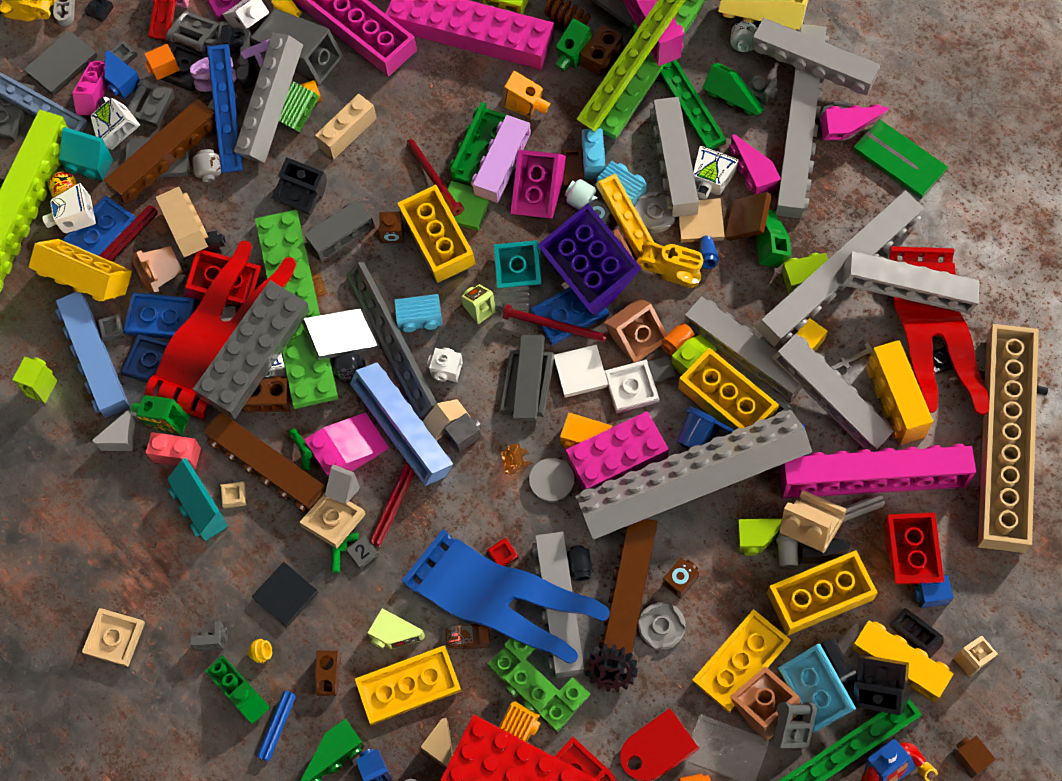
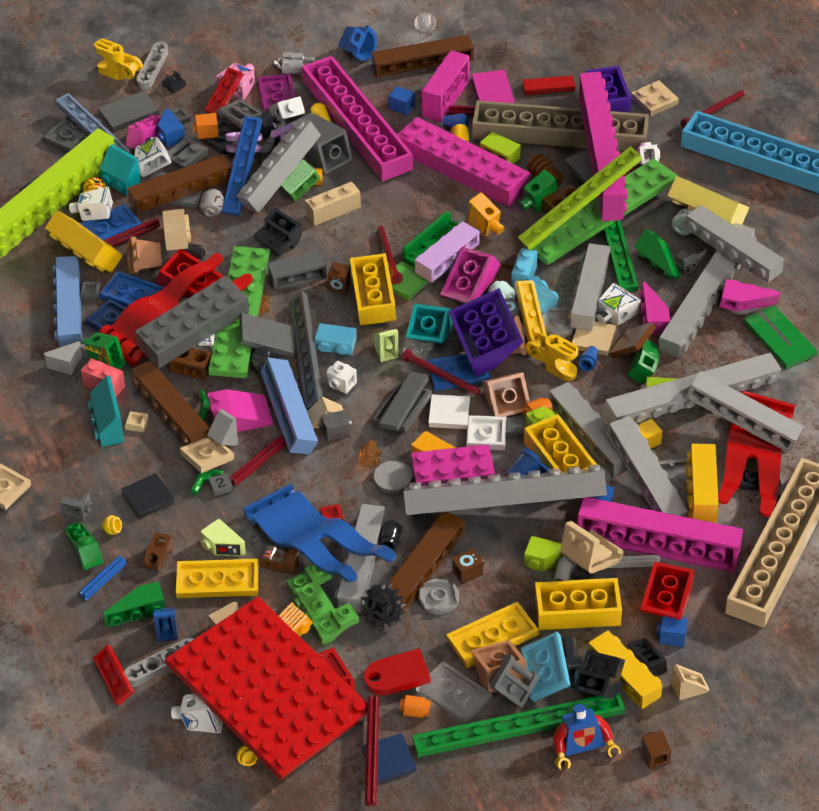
camera: 15 degrees right, 20 degrees down
lime brick [12,357,57,404] -> none

